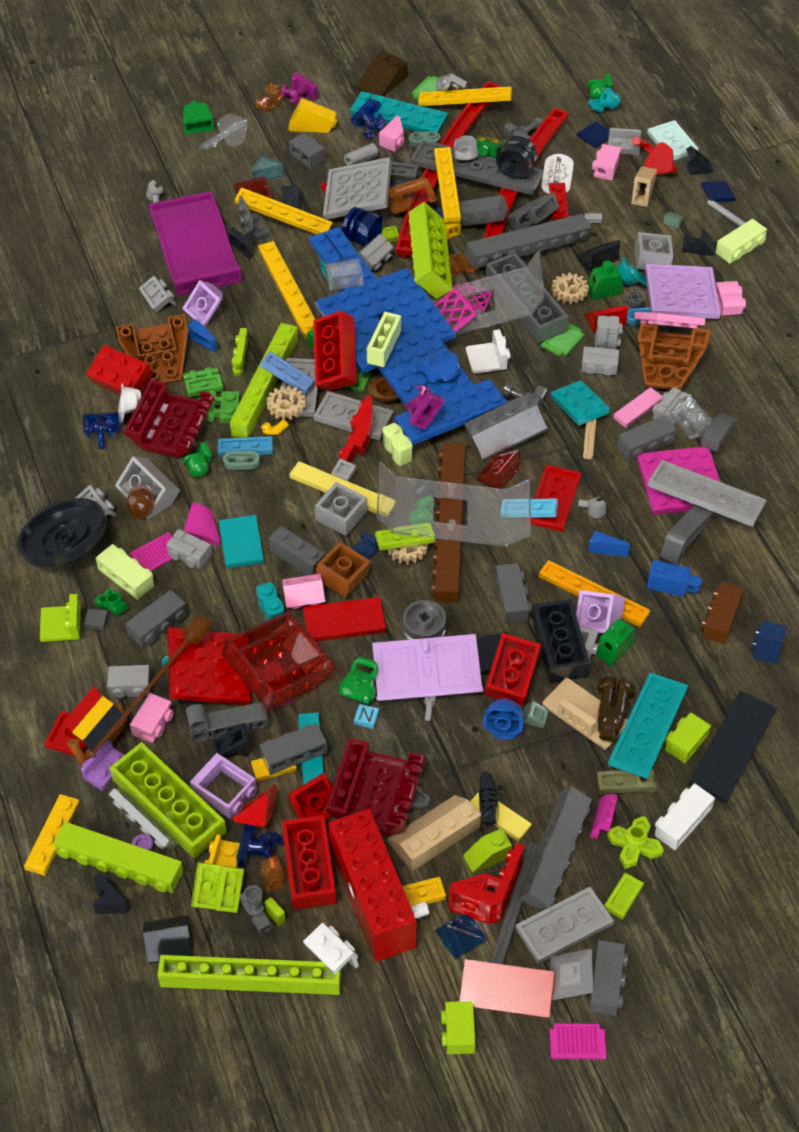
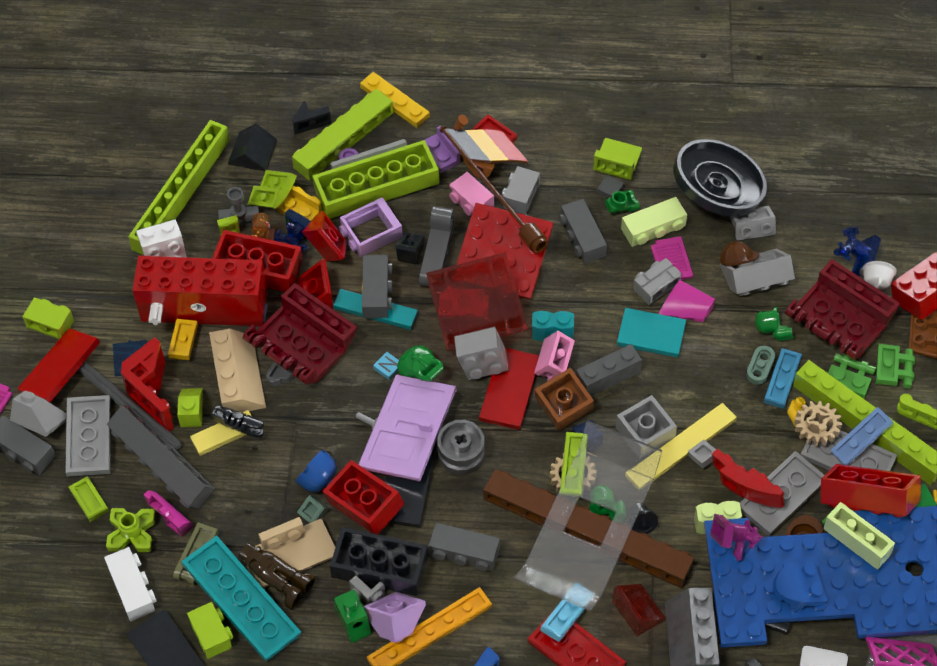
camera: 115 degrees right, 5 degrees up
none -> light grey brick [455,327,509,380]

